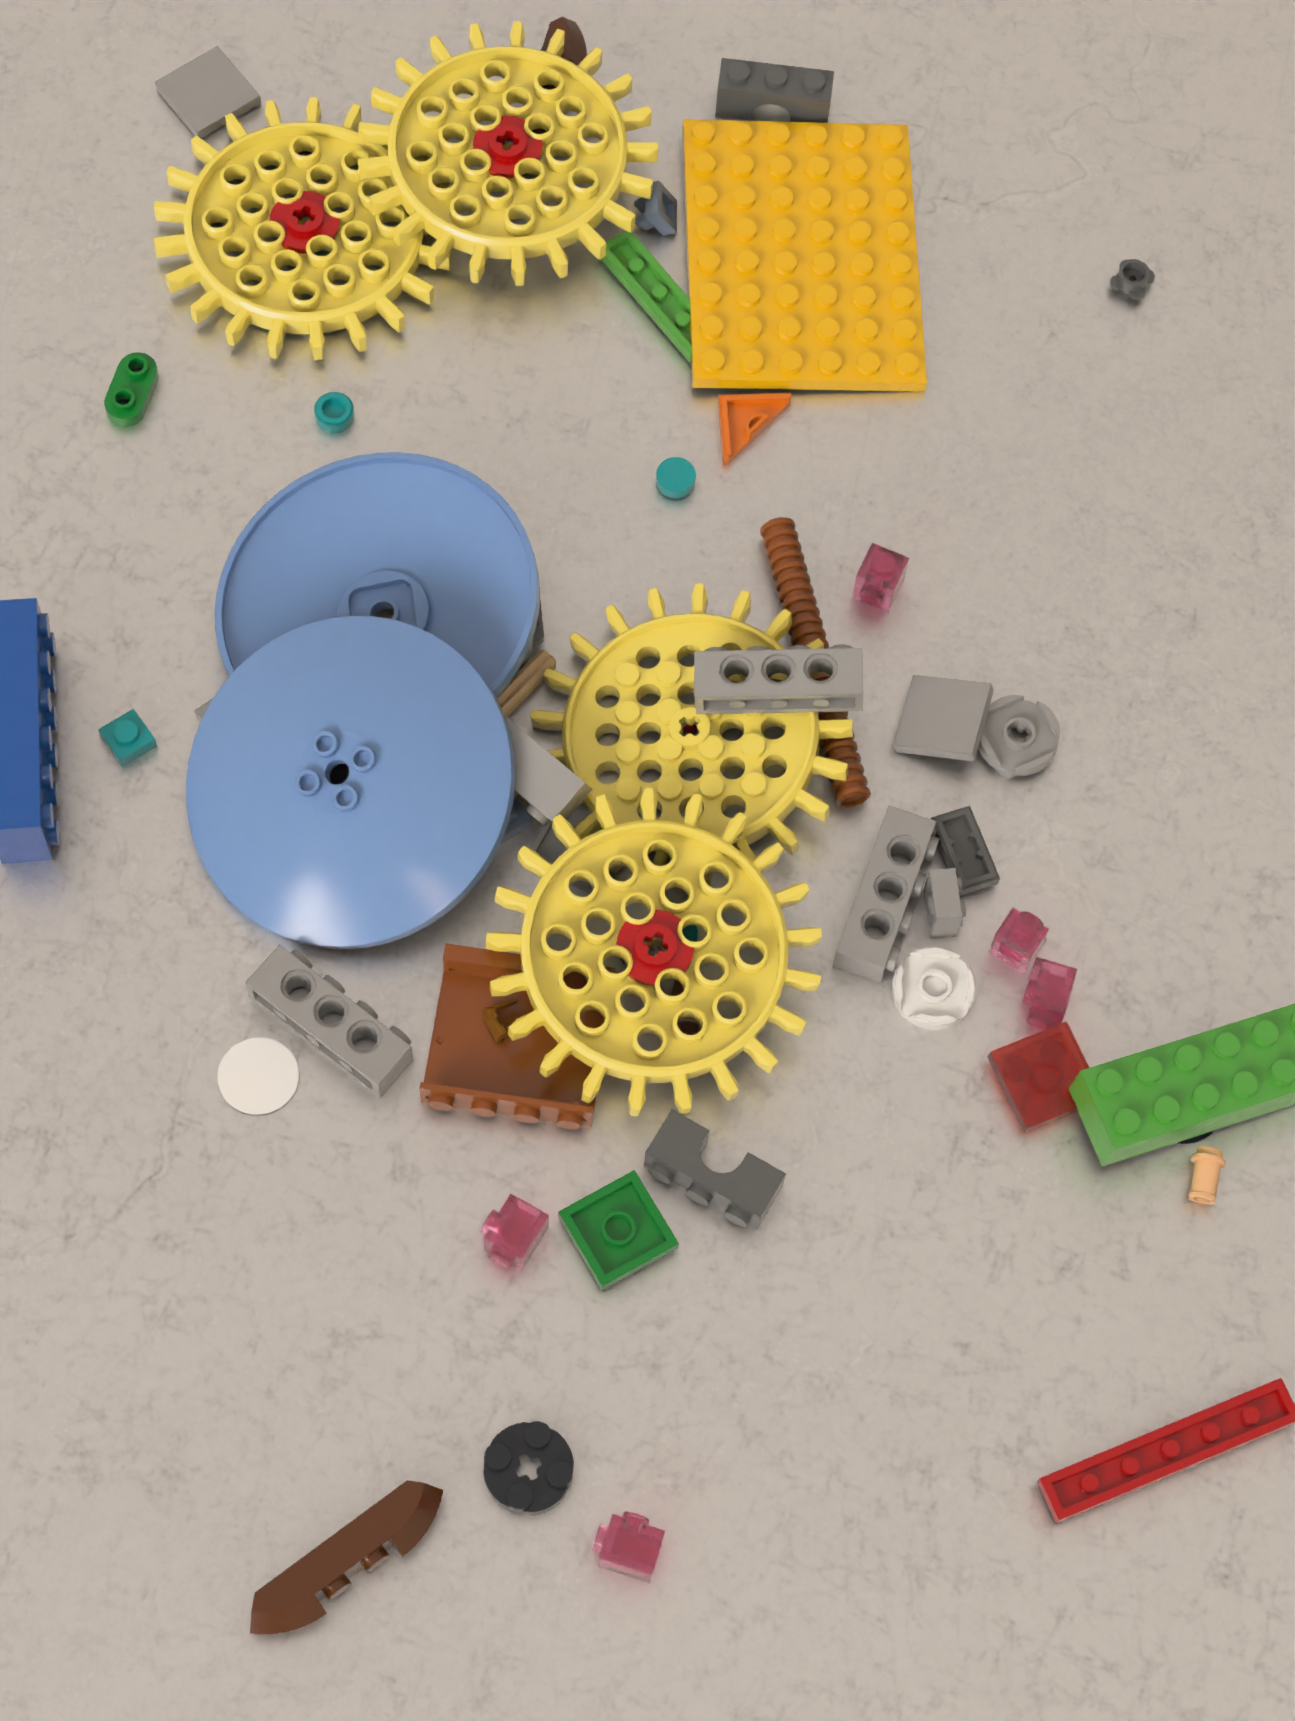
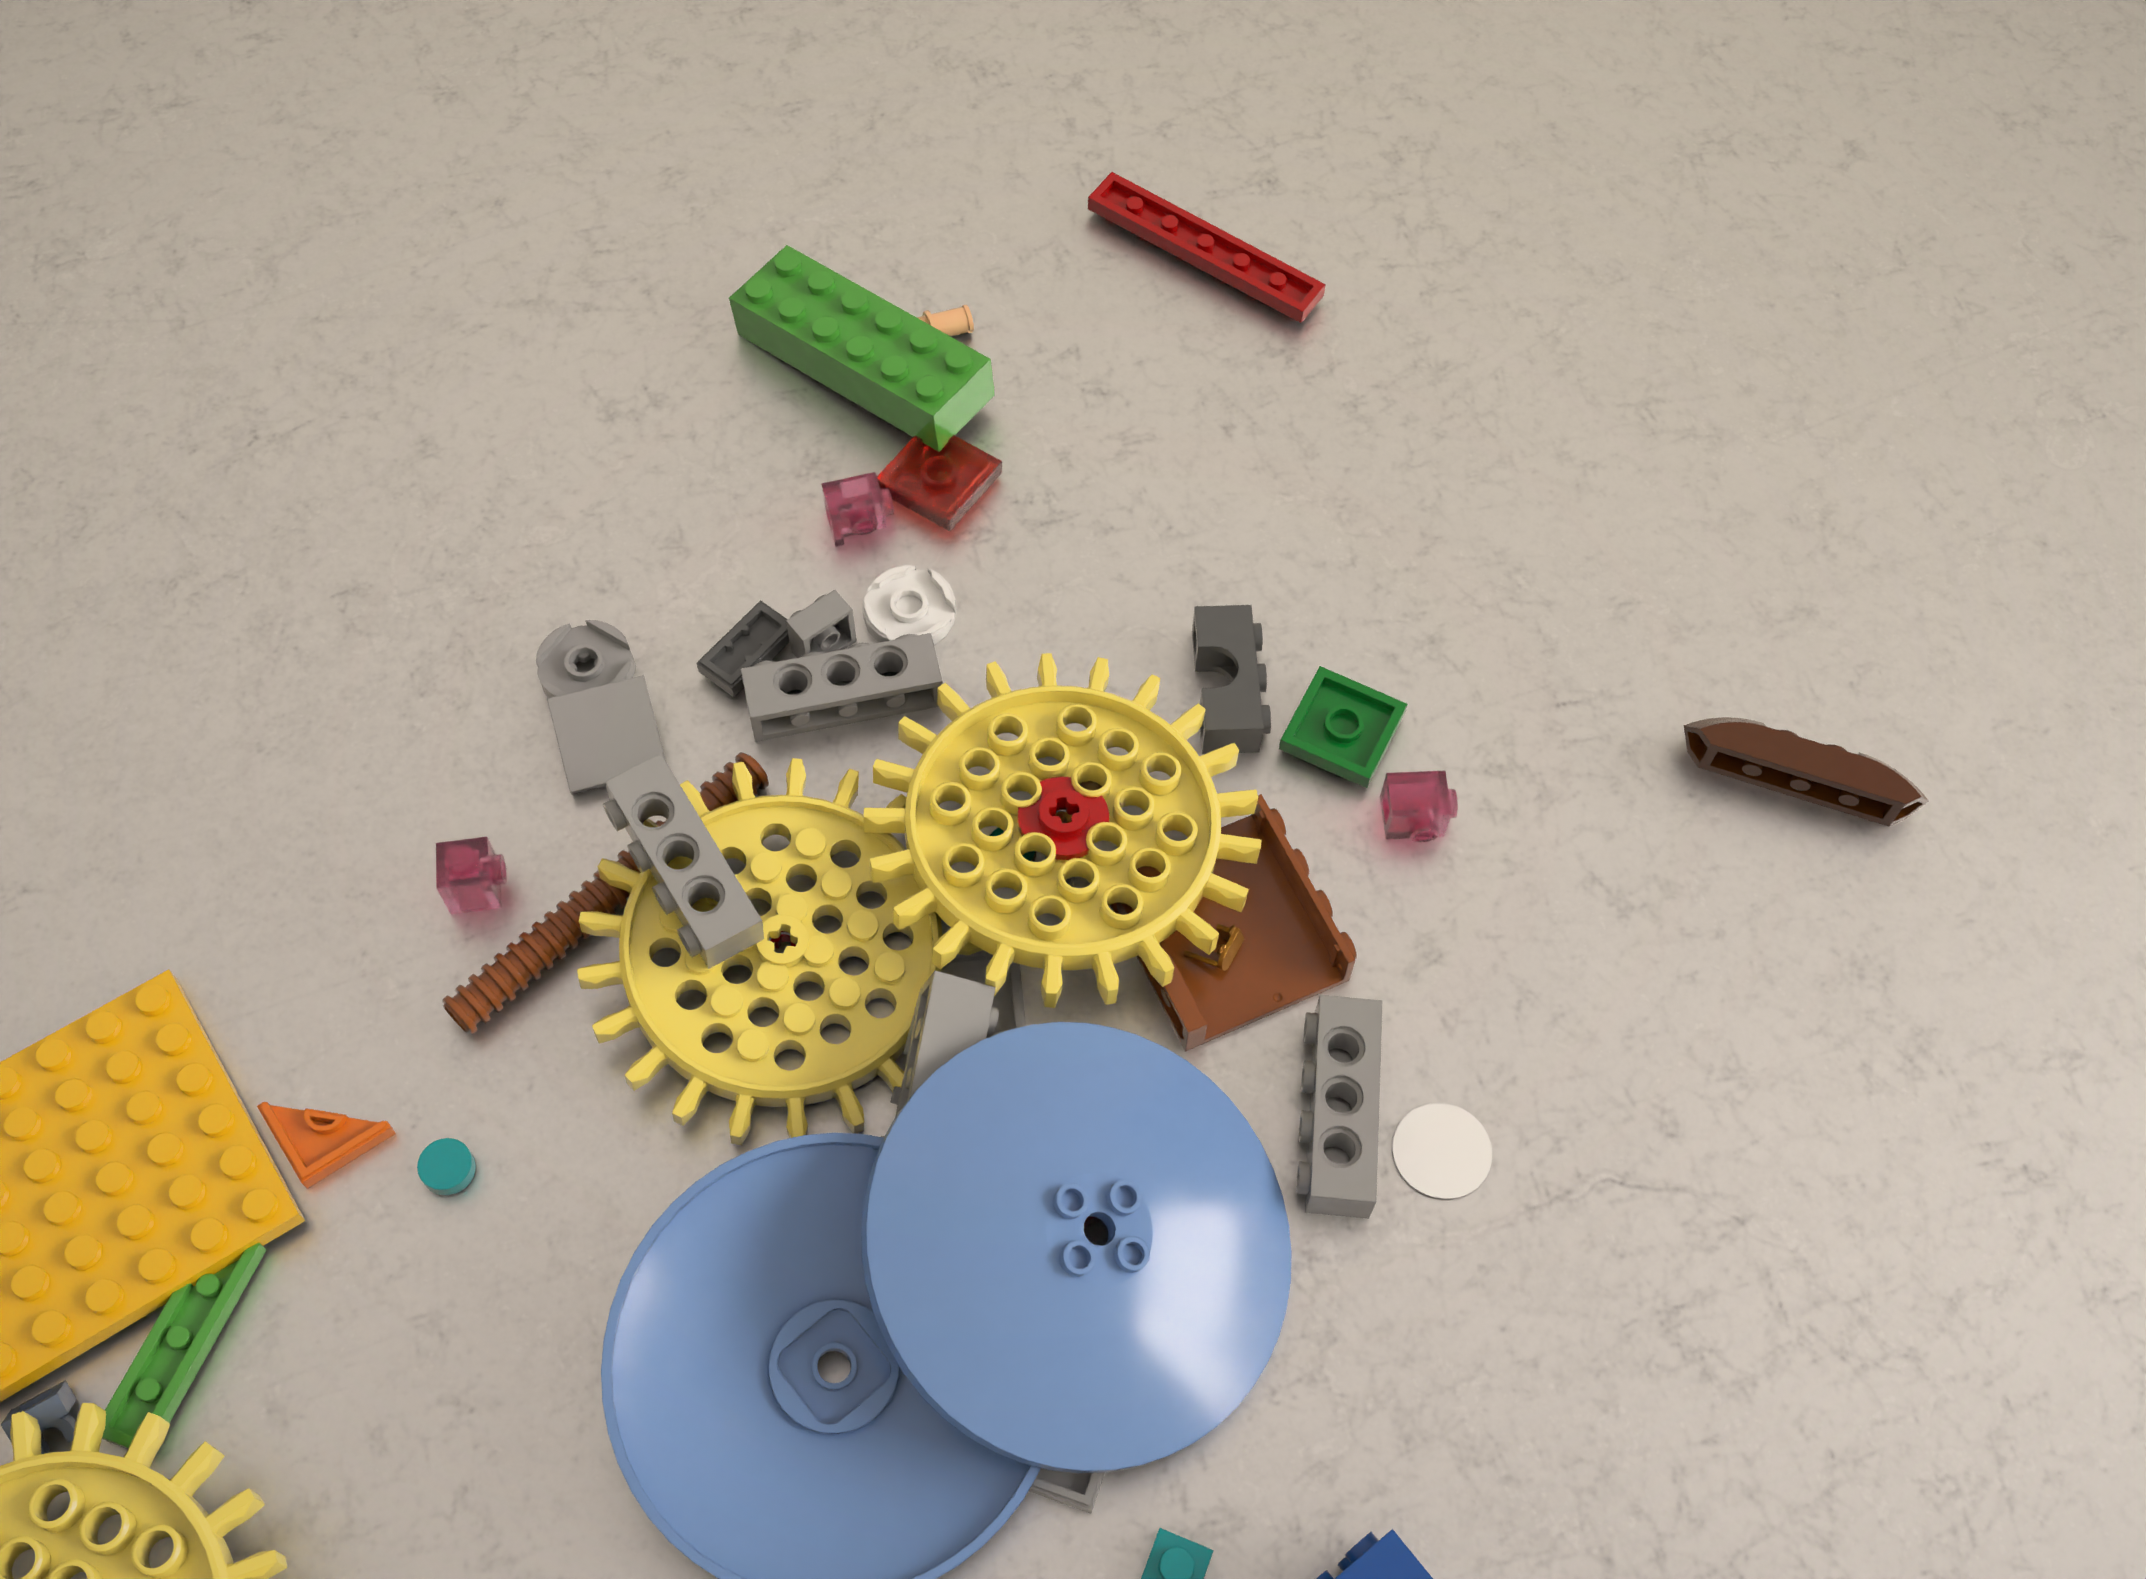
camera: 120 degrees left, 5 degrees down
black plate [483,1421,574,1516] -> none
clear pink brick [592,1511,665,1583] -> none
clear pink brick [989,907,1049,974] -> none

